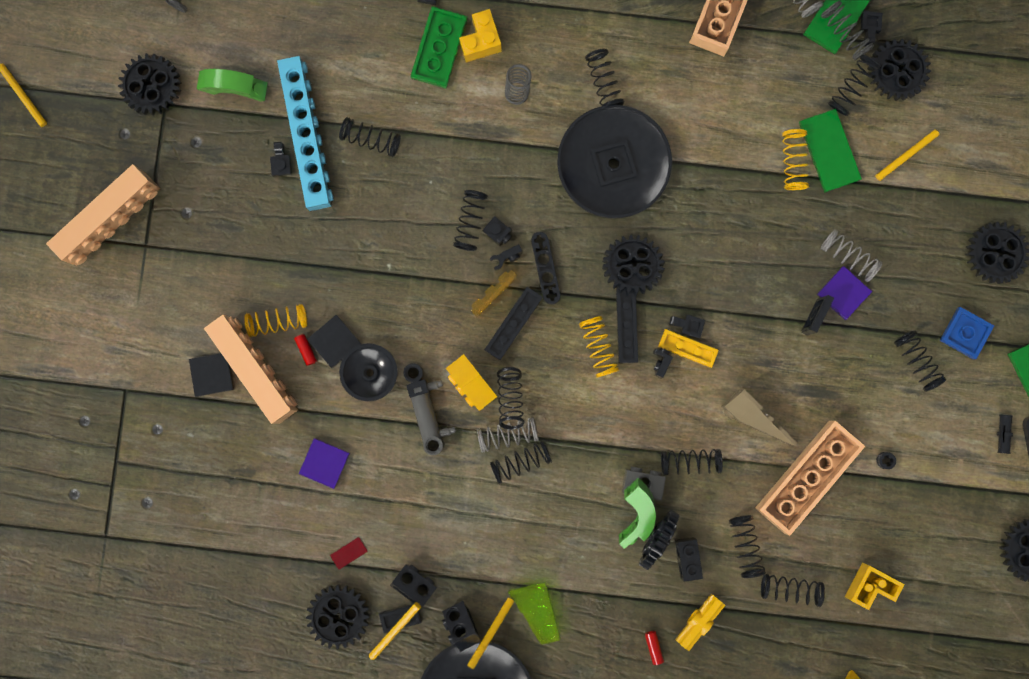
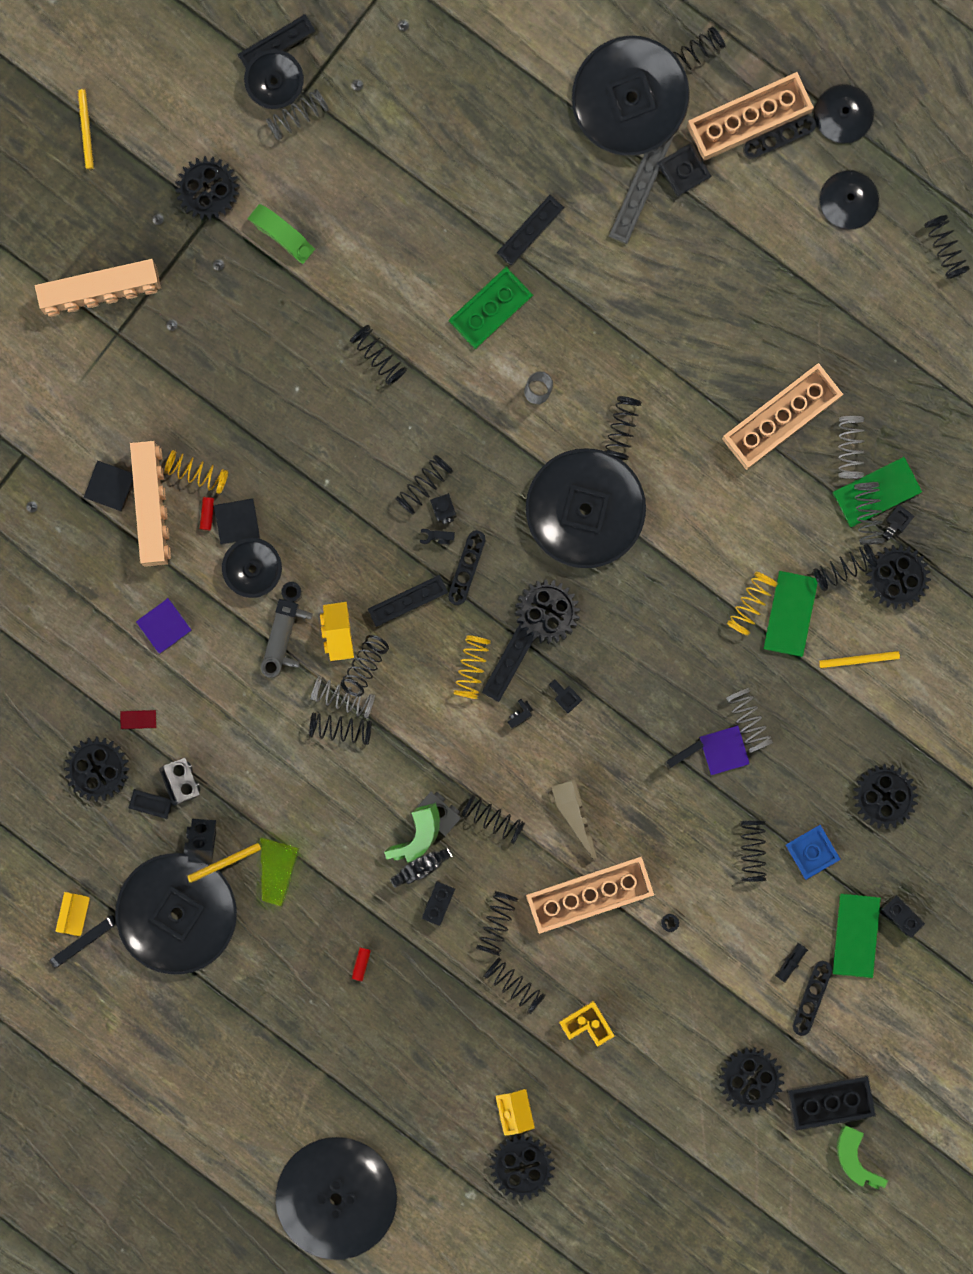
camera: 30 degrees right, 0 degrees up
black plate [270,142,292,177] -> none
medium azure brick [277,56,333,211] -> none
yellow bar [369,602,421,660] -> none
yellow brick [459,9,502,63] -> none
clear yellow plate [471,270,517,318] -> none
yellow tile [658,329,719,368] -> none
yellow piece [675,594,725,651] -> none

